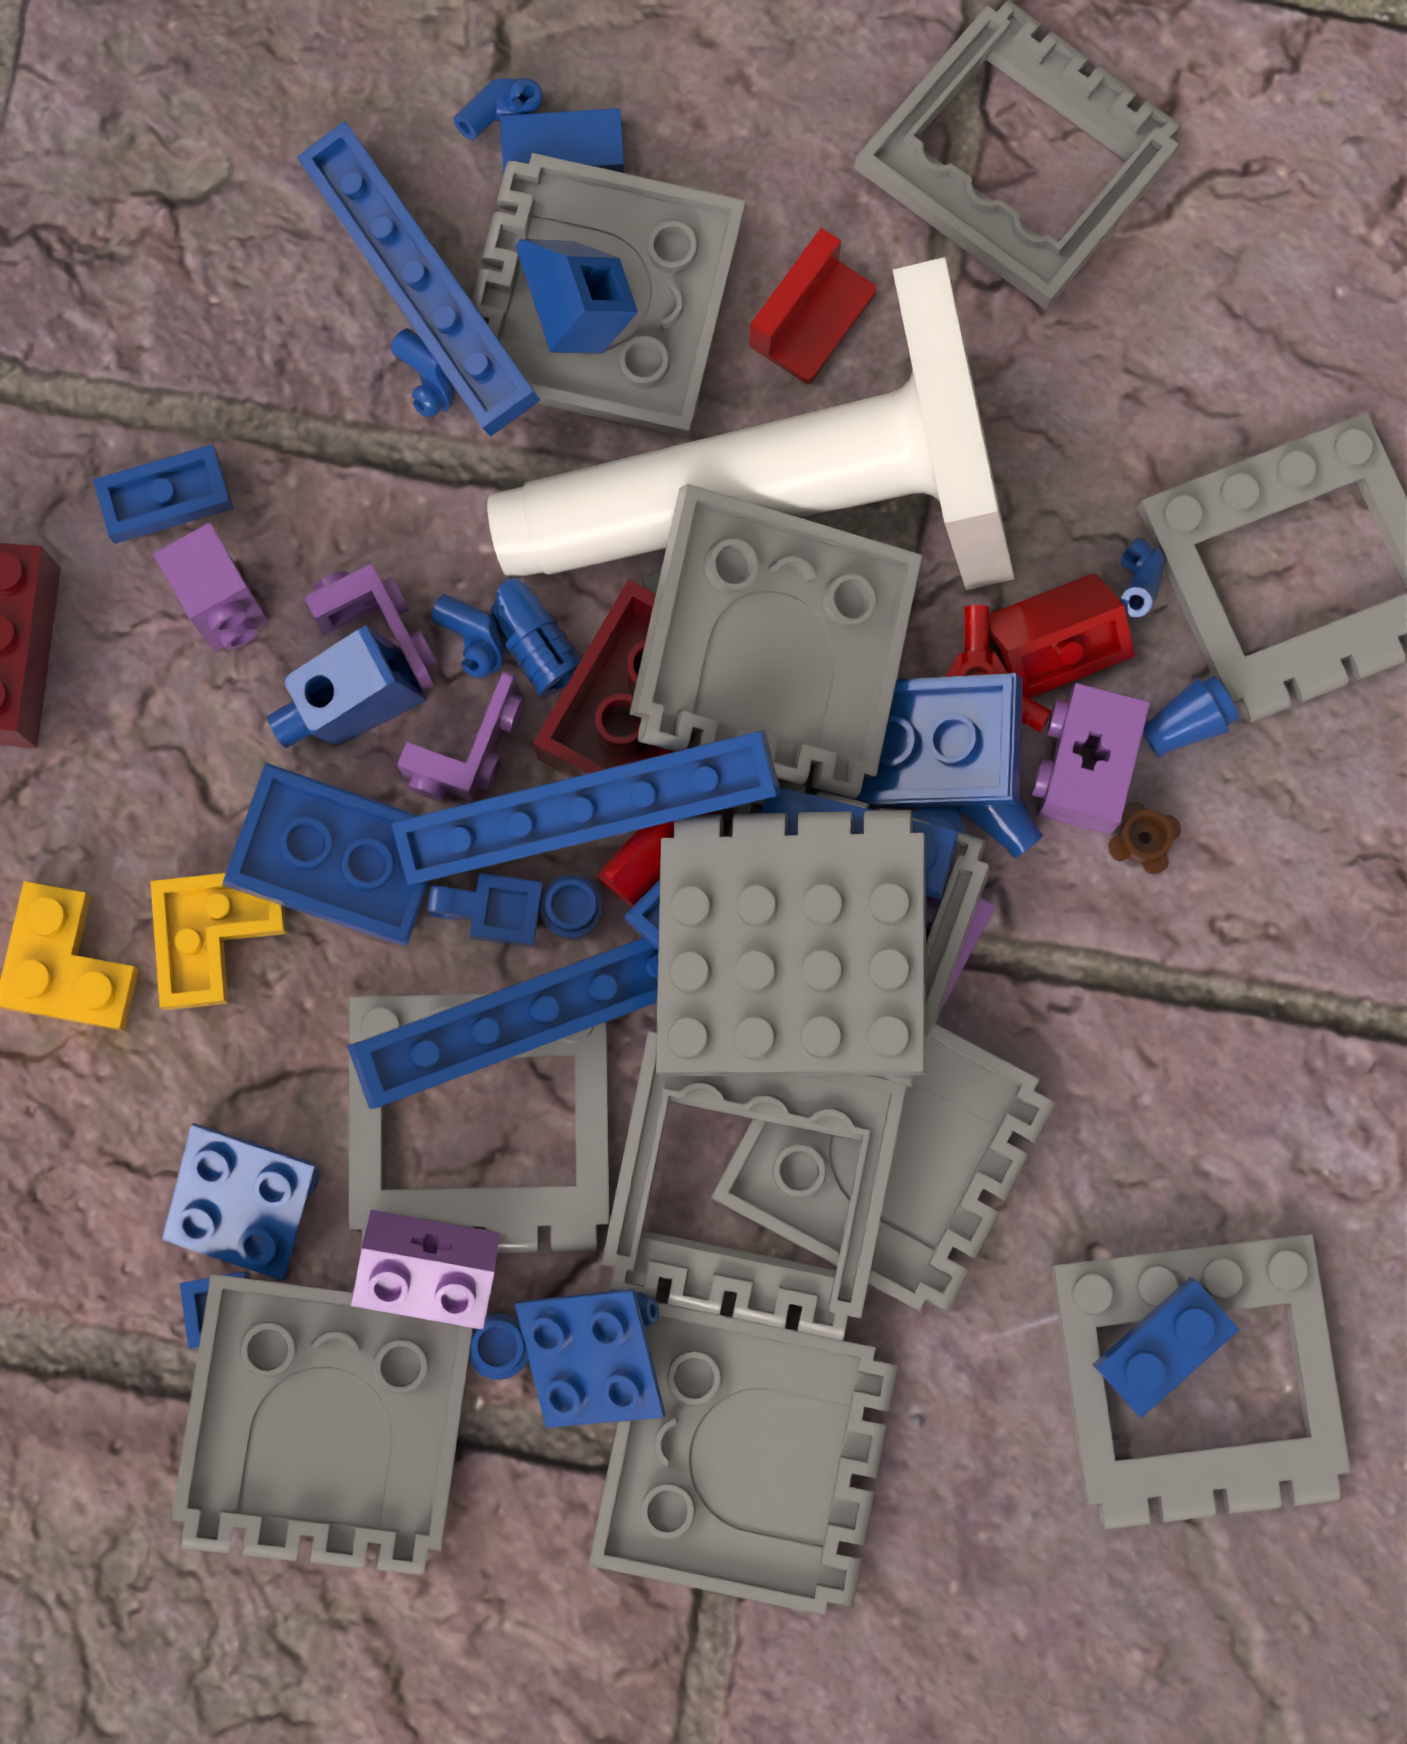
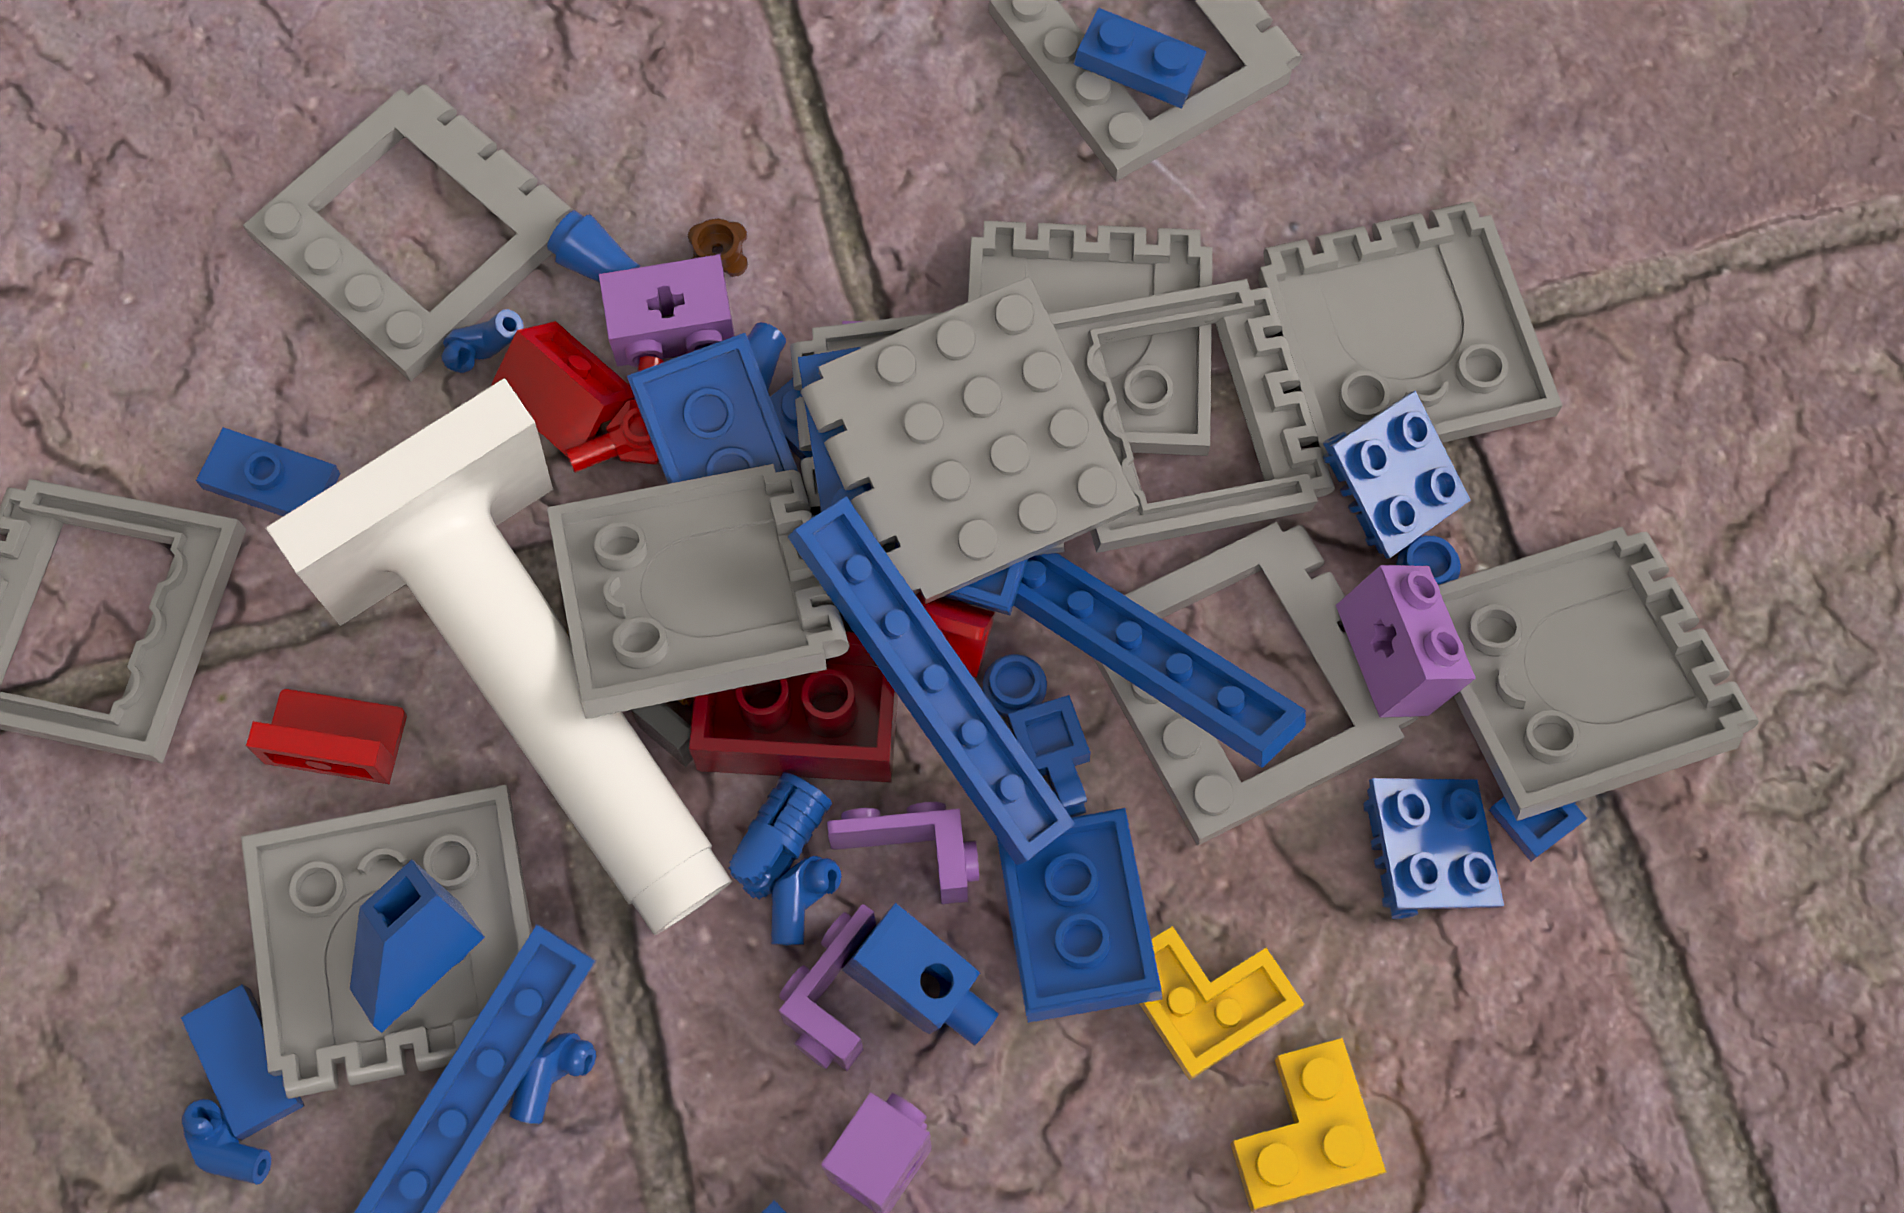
camera: 115 degrees left, 10 degrees down
none -> blue plate [196,427,341,517]

